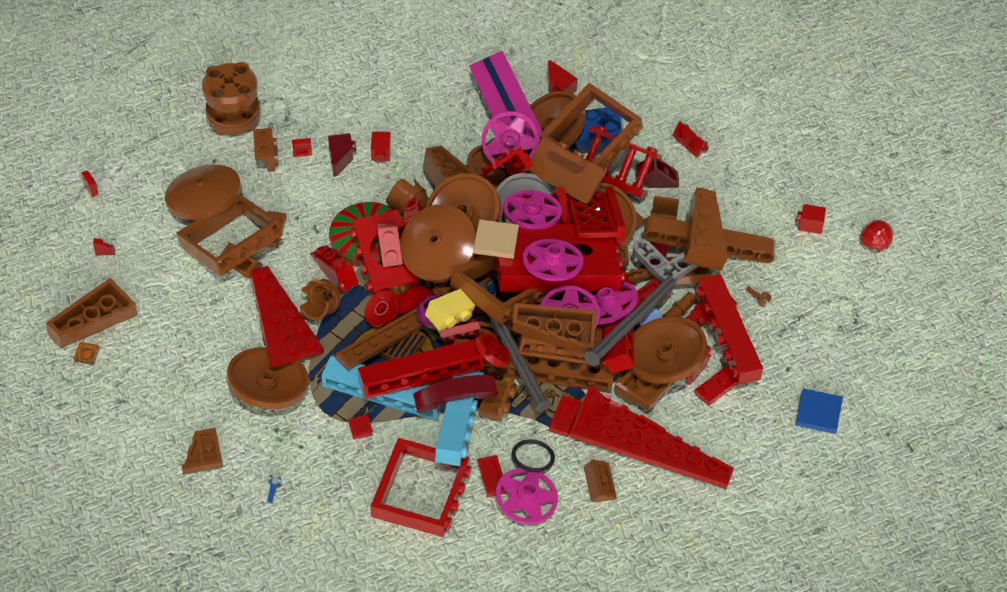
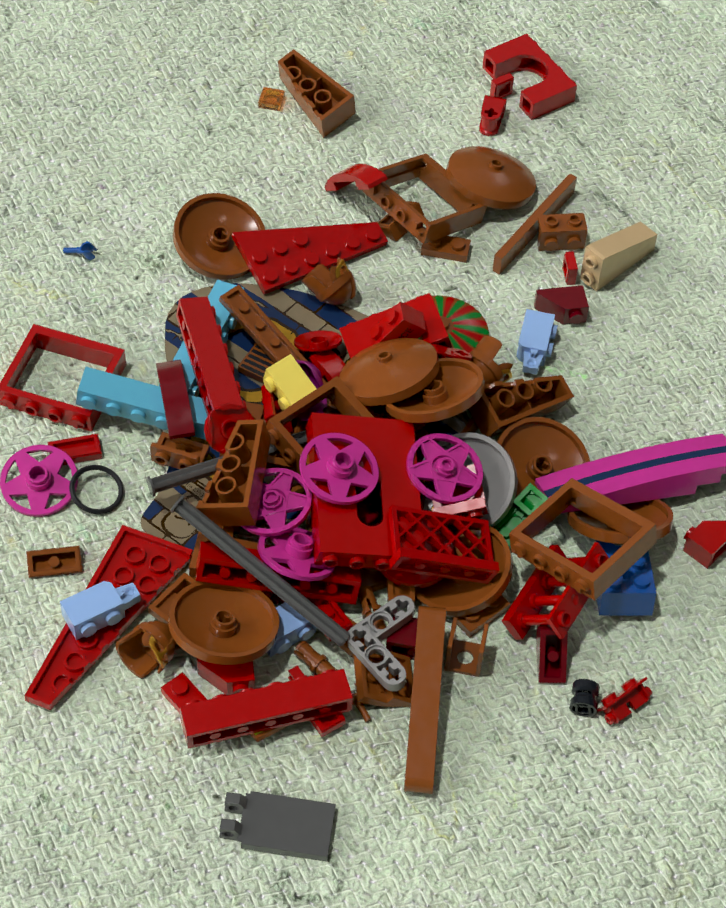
camera: 90 degrees right, 0 degrees up
red tile [93,238,116,256] -> none
dark orange wing [182,428,223,474] -> none
dark orange piece [202,62,260,135] -> none
red slope [310,245,359,292] -> none
red tile [348,414,373,440] -> none
red brick [371,131,391,162] -> none
tan tile [474,219,519,259] -> none
red bracket [479,146,534,177] -> none
dark pink wheel [481,111,539,168] -> none
dark orange bracket [527,137,605,204] -> none
red tile [549,395,582,437] -> none
dark orange wedge [683,187,728,271] -> none
dark orange hand [746,286,771,307] -> none
red brick [796,204,826,234] -> none
blue tile [796,388,843,434] -> none
none -> light blue hinge [60,581,141,640]
none -> dark orange helmet [116,621,177,678]
none -> dark grey tile [219,791,336,862]
none -> red slope [325,164,388,191]
none -> red piece [479,95,507,136]
none -> red arch [482,34,577,120]
none -> dark orange tile [493,174,577,275]
none -> light blue hinge [516,309,558,375]
none -> black wheel [569,679,600,717]
none -> tan slope [580,221,658,292]

